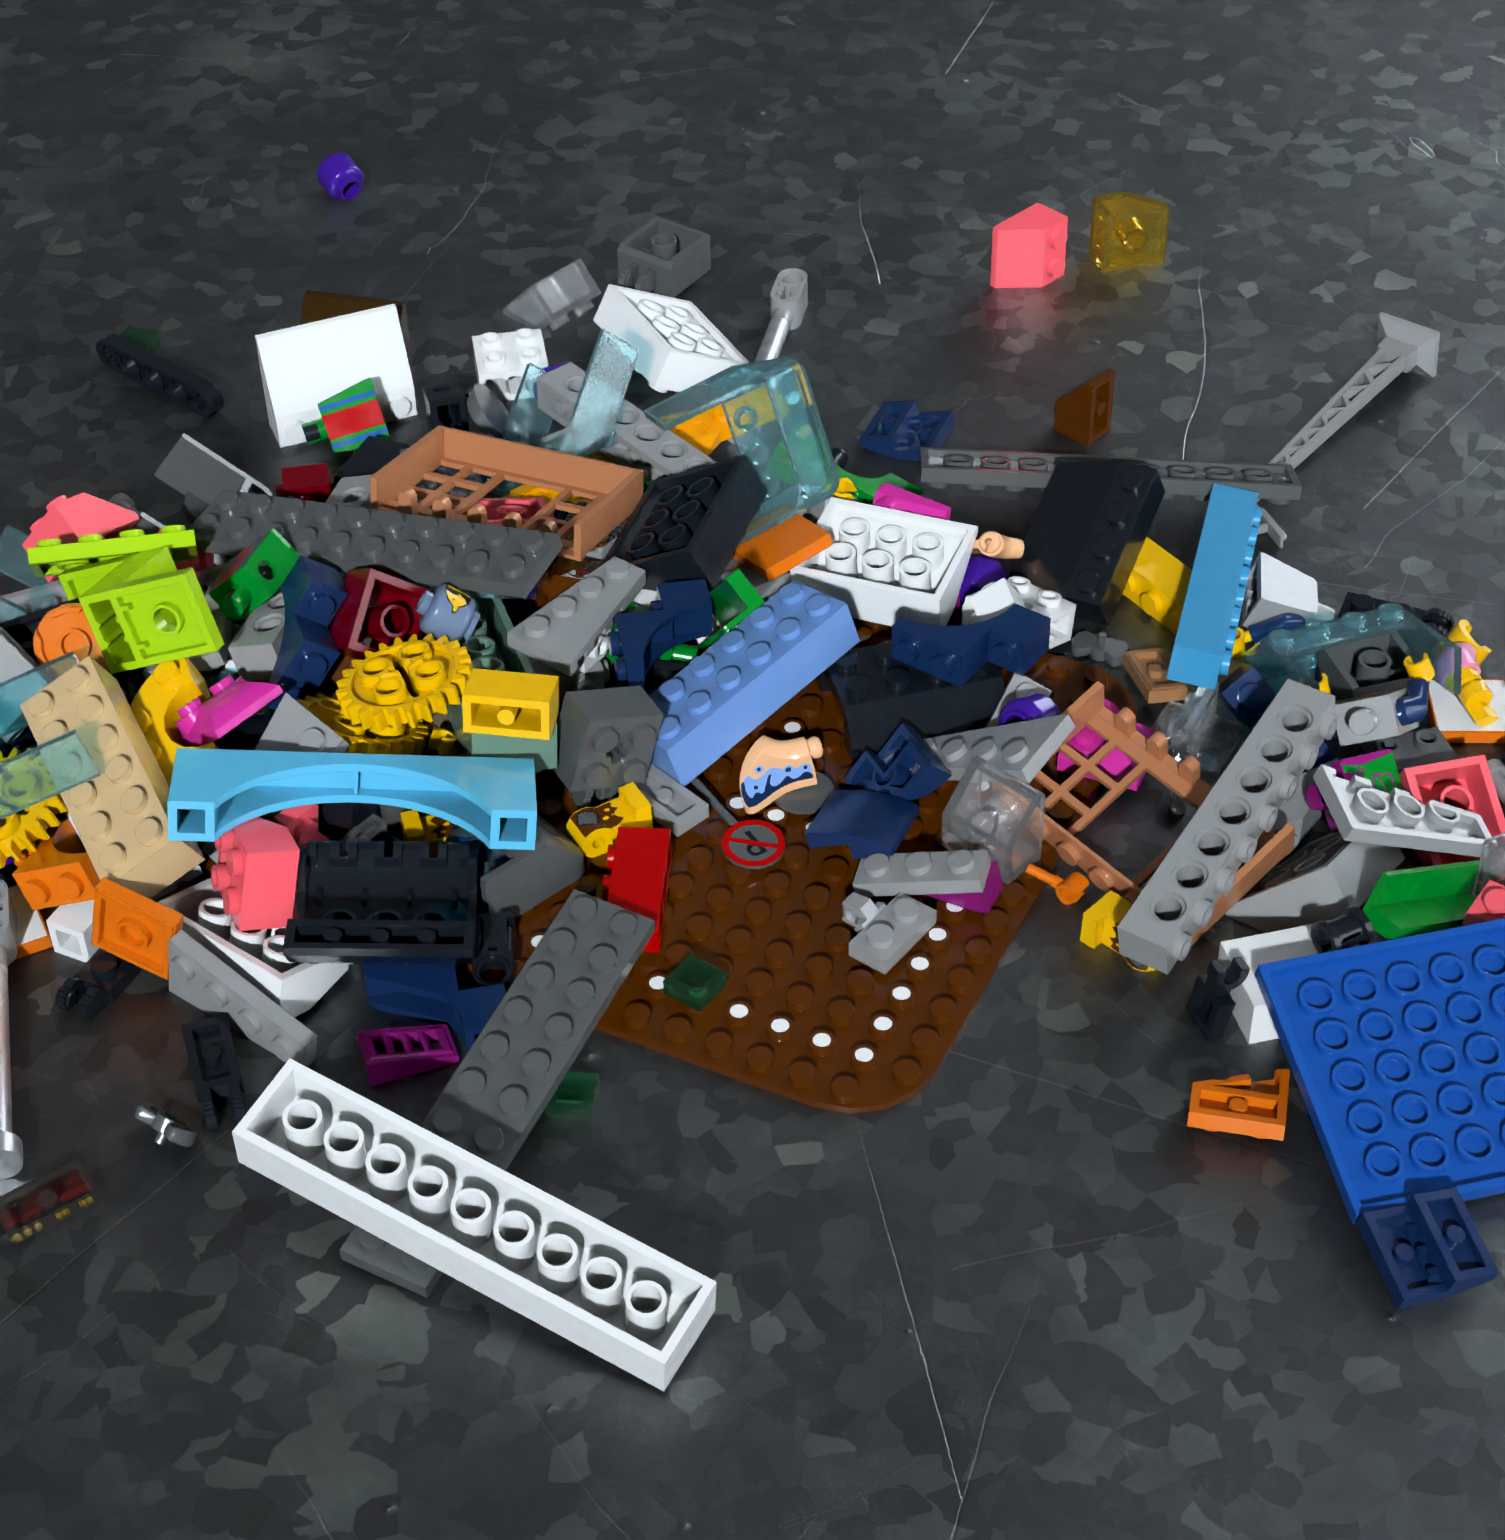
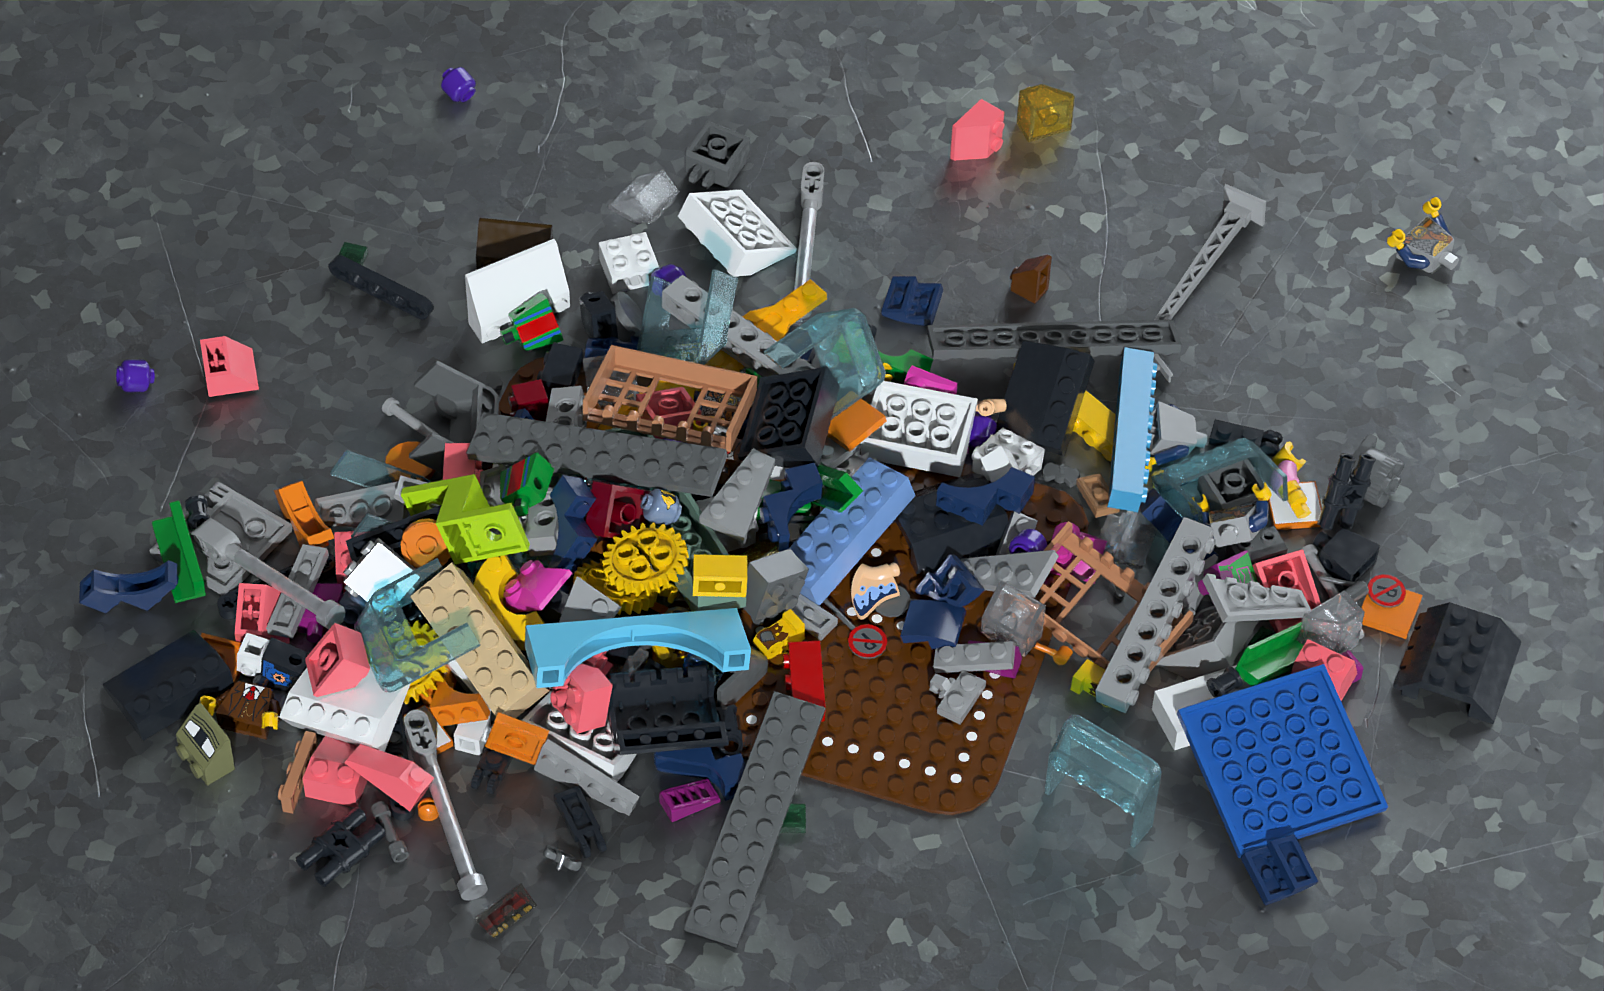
camera: 10 degrees left, 10 degrees up
coral slope [22,492,140,583] -> none
lime plate [27,525,198,577] -> none
white brick [232,1058,717,1391] -> none
clear green tile [663,954,727,1012] -> none
black plate [1186,957,1250,1039] -> none
orange wing [1187,1069,1290,1141] -> none
none -> clear light blue windscreen [1044,714,1161,848]

